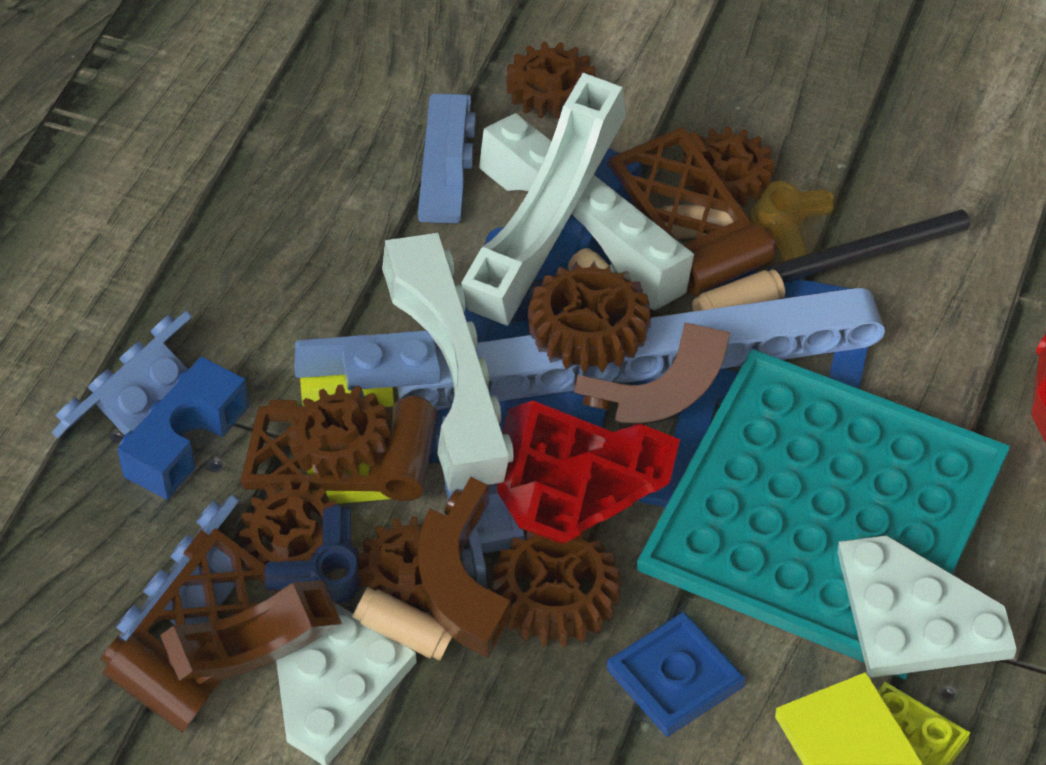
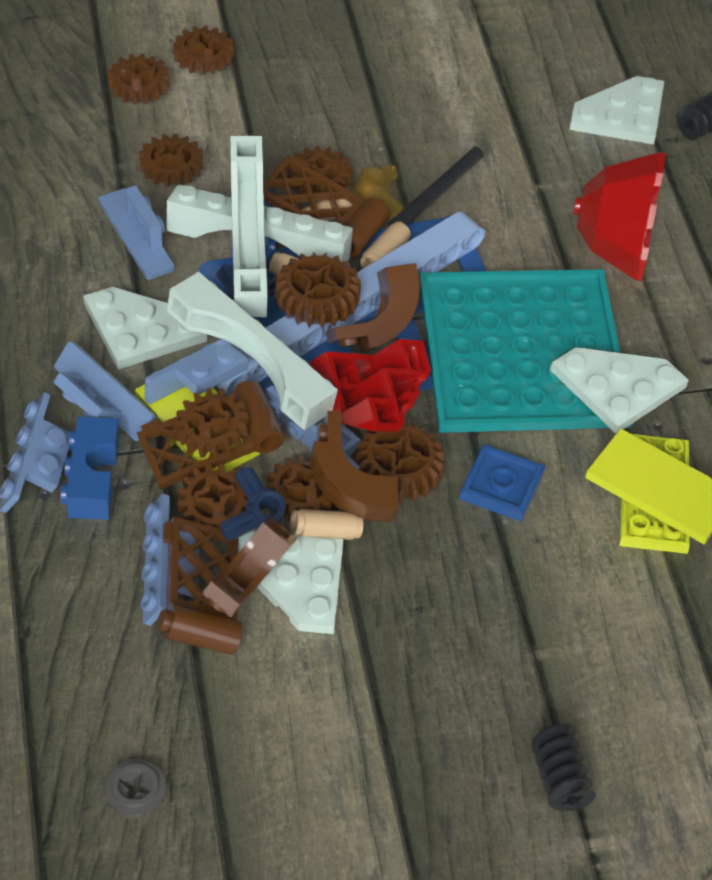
camera: 35 degrees left, 0 degrees up
none -> medium blue bracket [53,341,156,441]
none -> light aqua plate [83,287,207,370]

